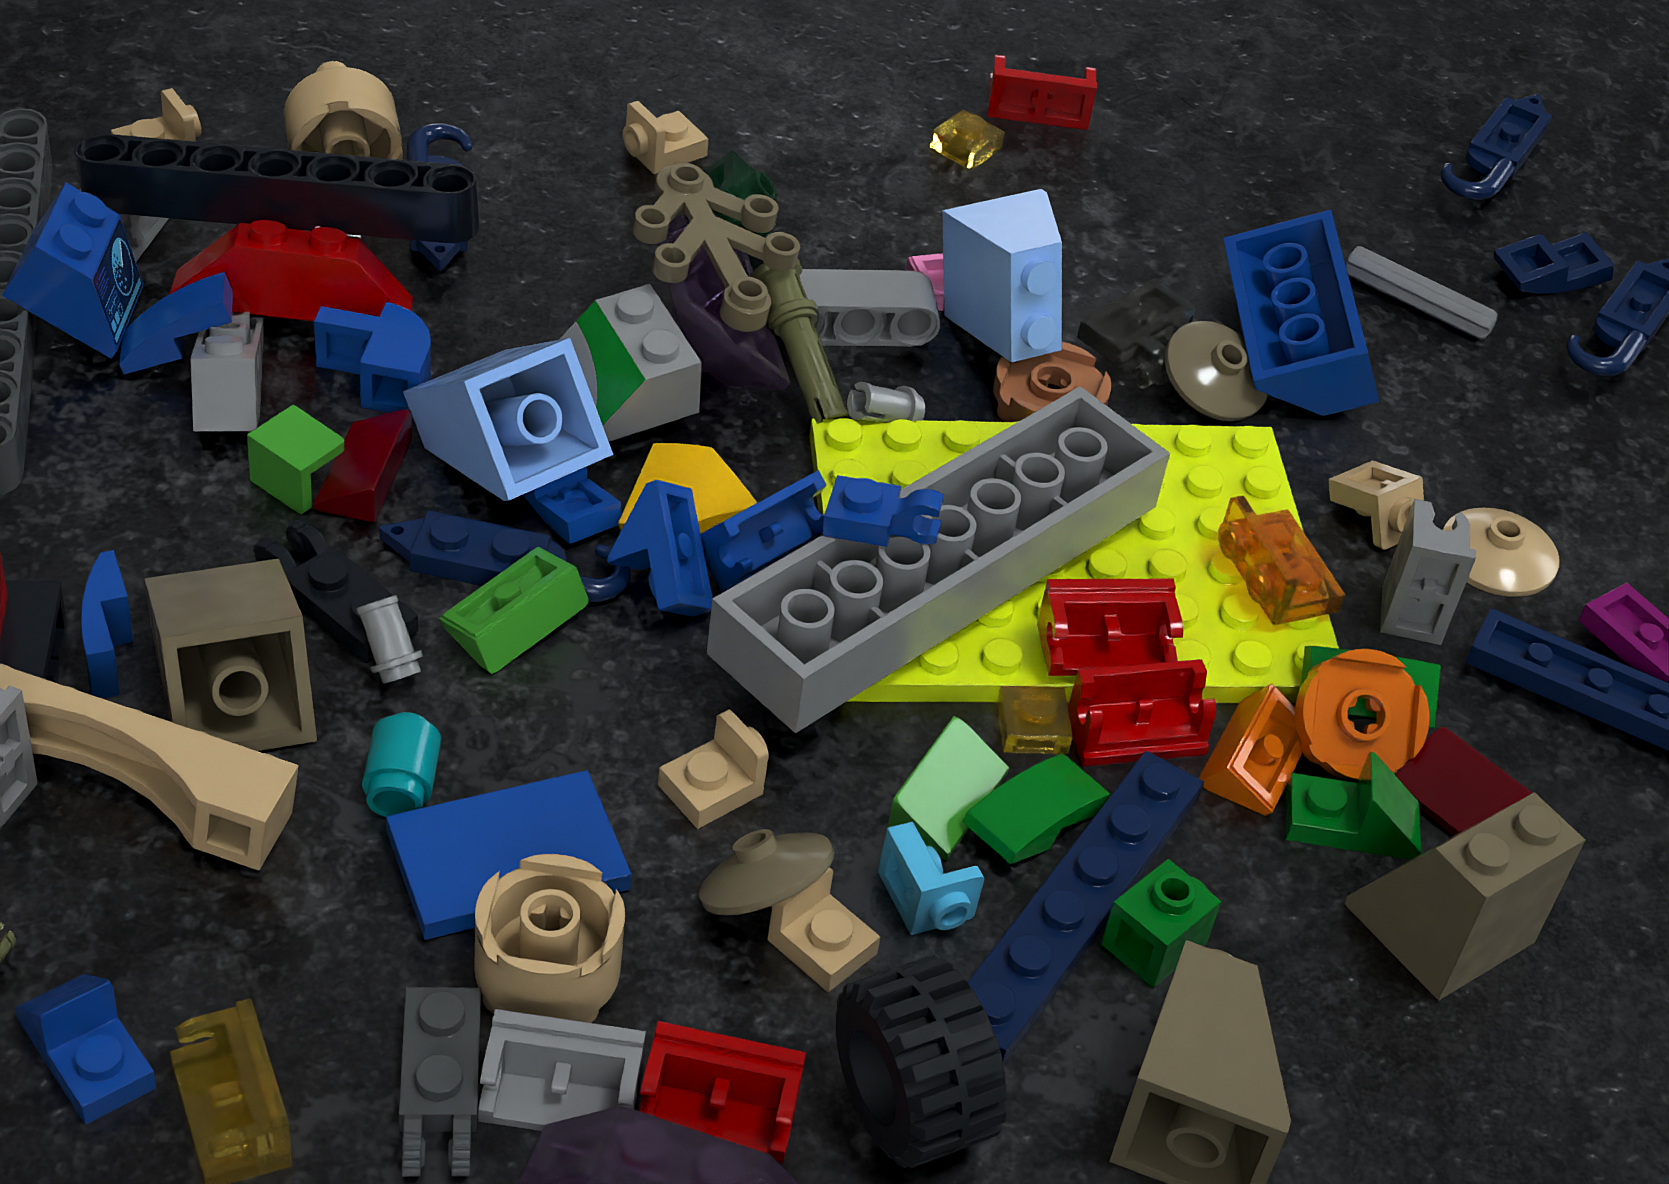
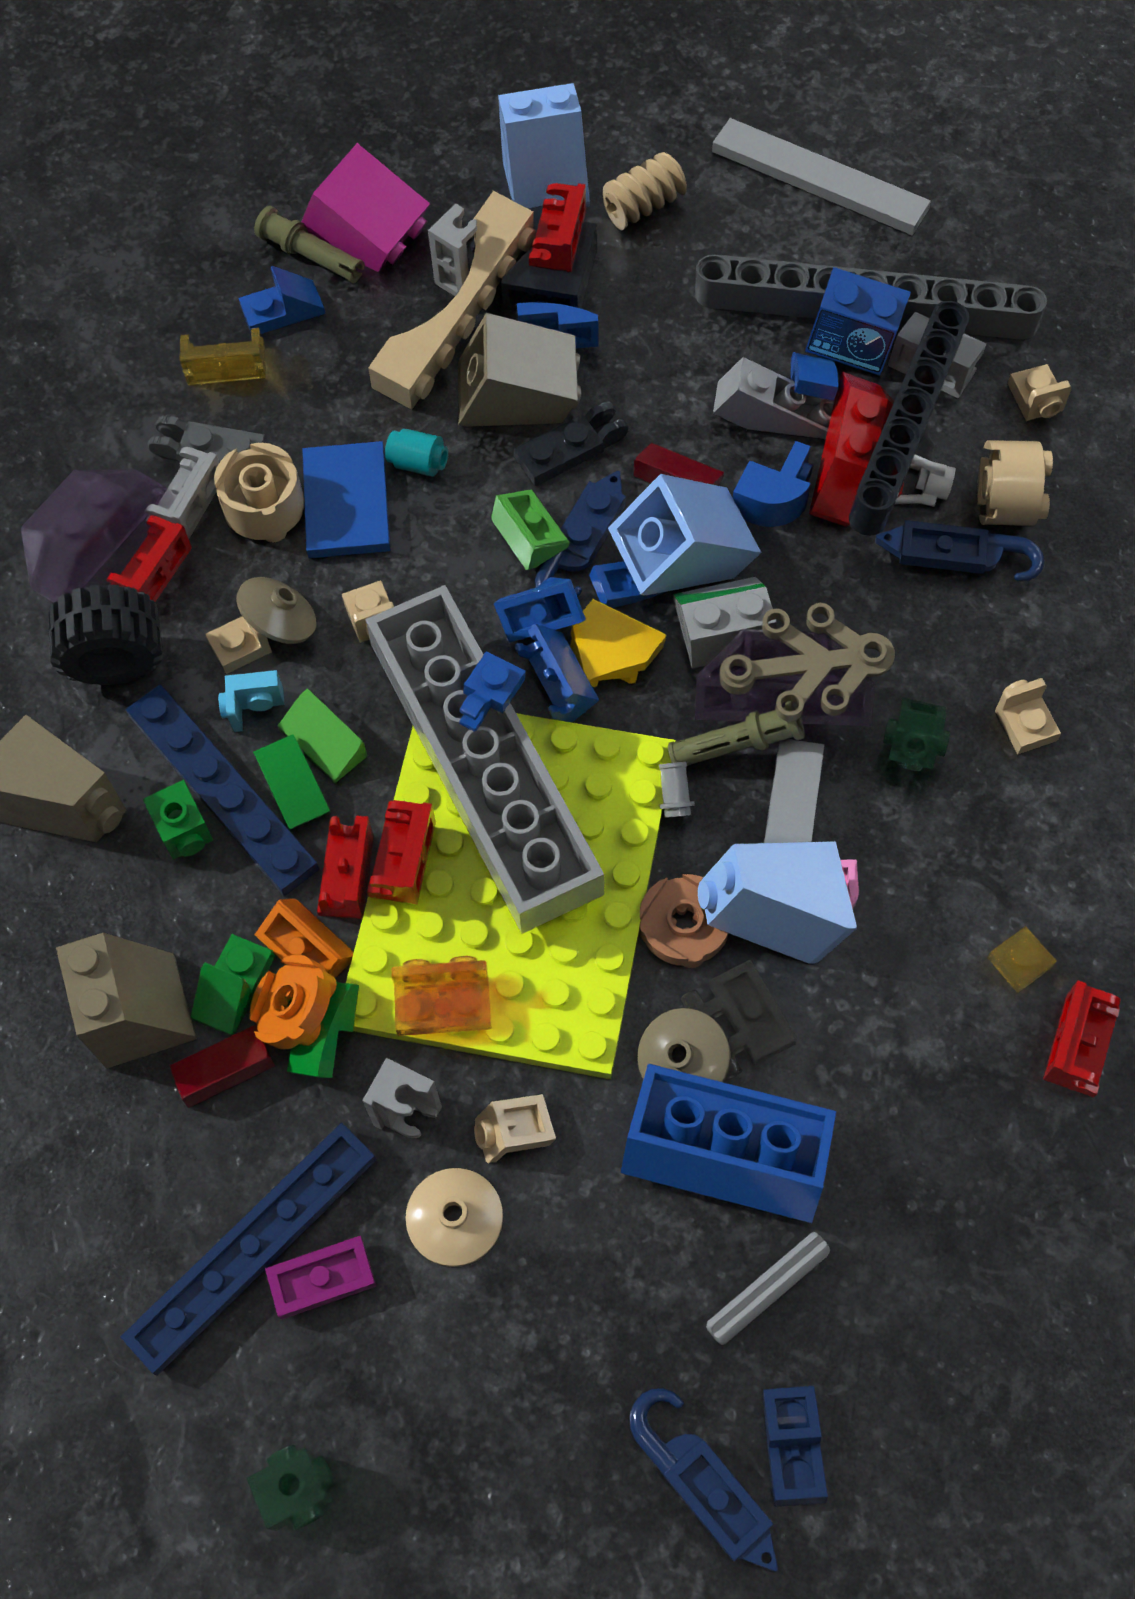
camera: 115 degrees right, 20 degrees up
bright green panel [247,404,345,515] -> none
light grey pin [356,595,423,684] -> none
clear yellow plate [997,686,1073,754] -> none
dark blue plate [1440,94,1553,200] -> none

